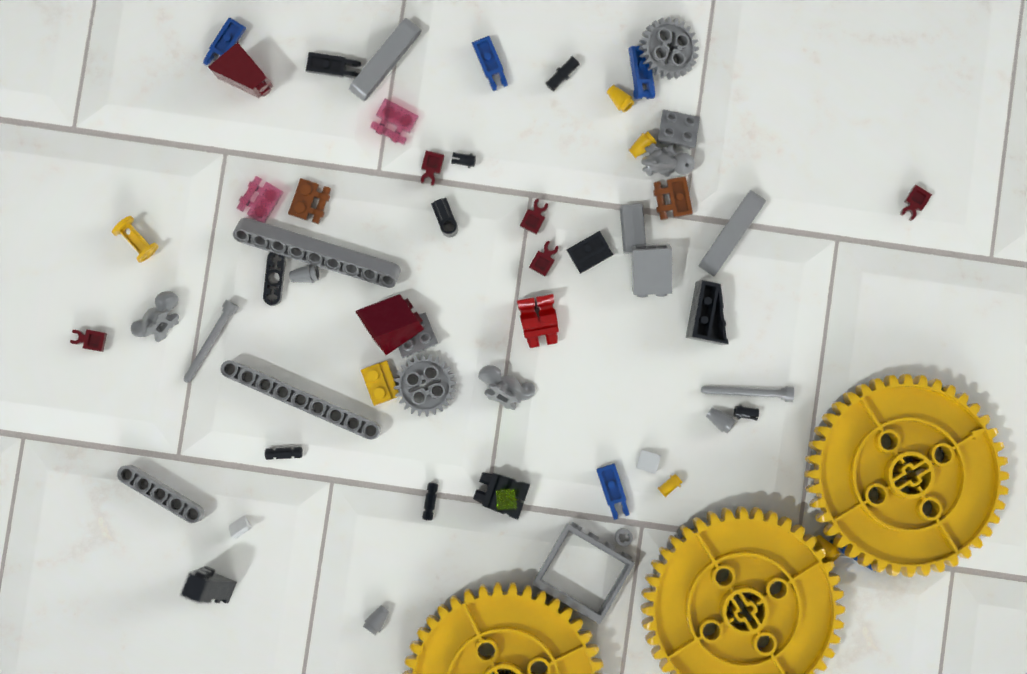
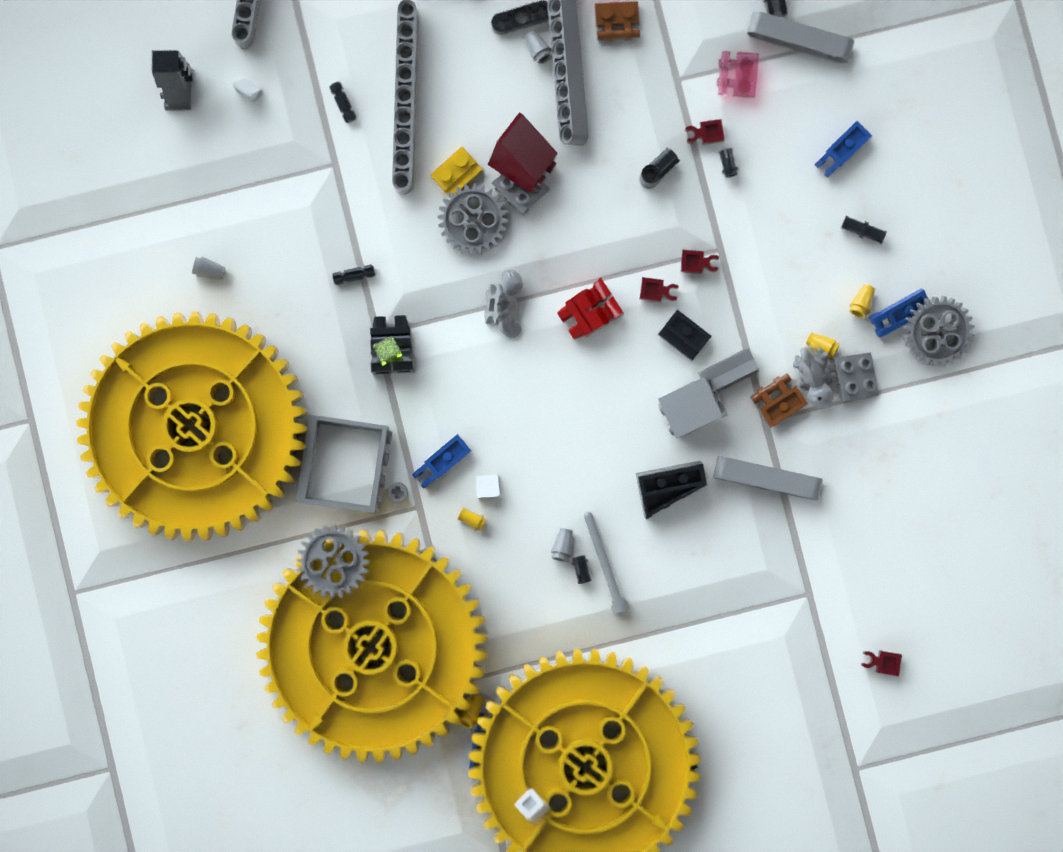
camera: 70 degrees right, 0 degrees up
none -> light grey gear [296,525,370,598]
none -> white slope [515,789,550,823]

